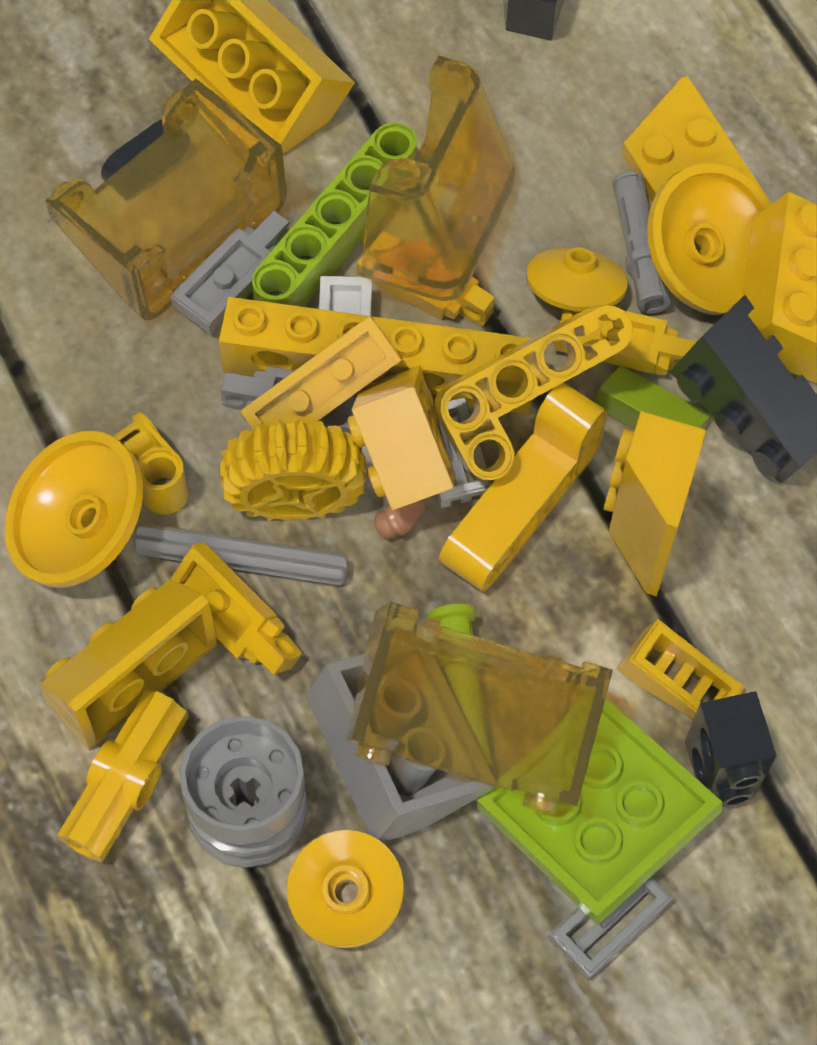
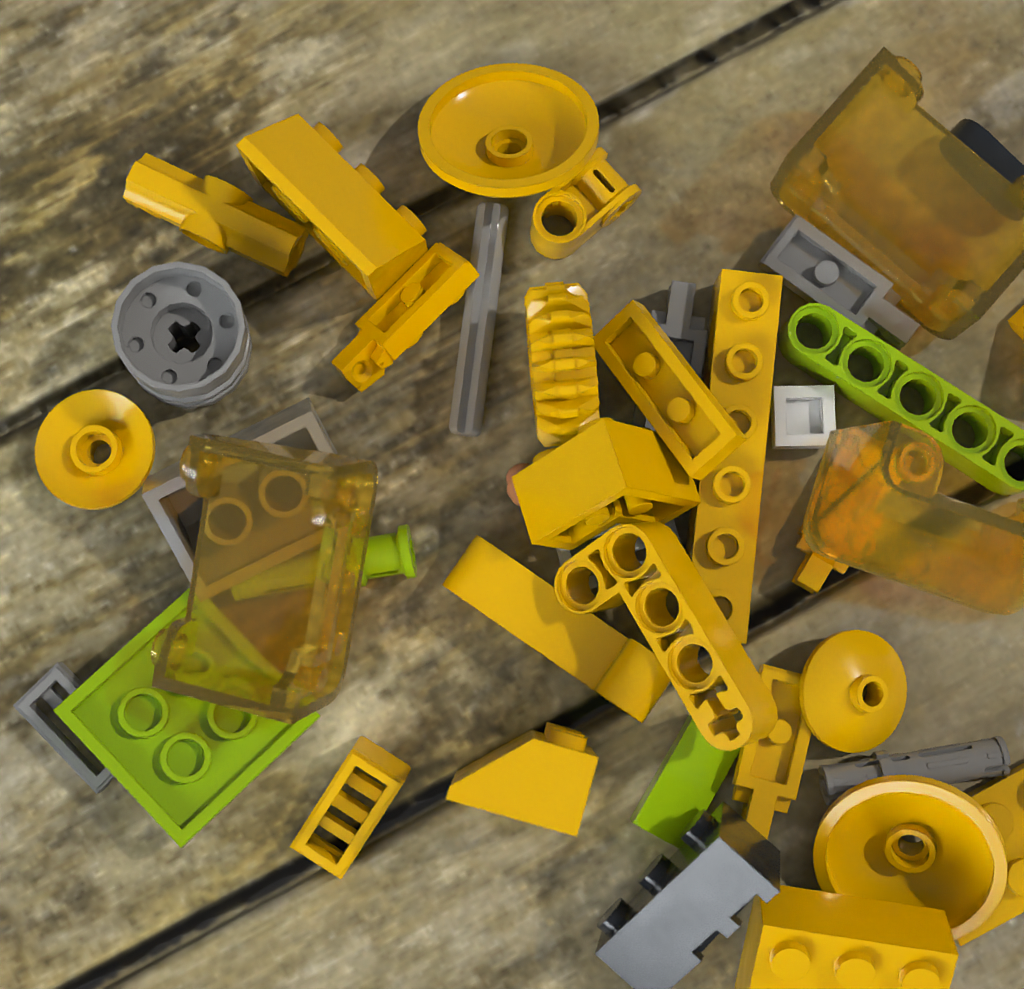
camera: 90 degrees right, 20 degrees up
black brick [685,691,777,807] -> none

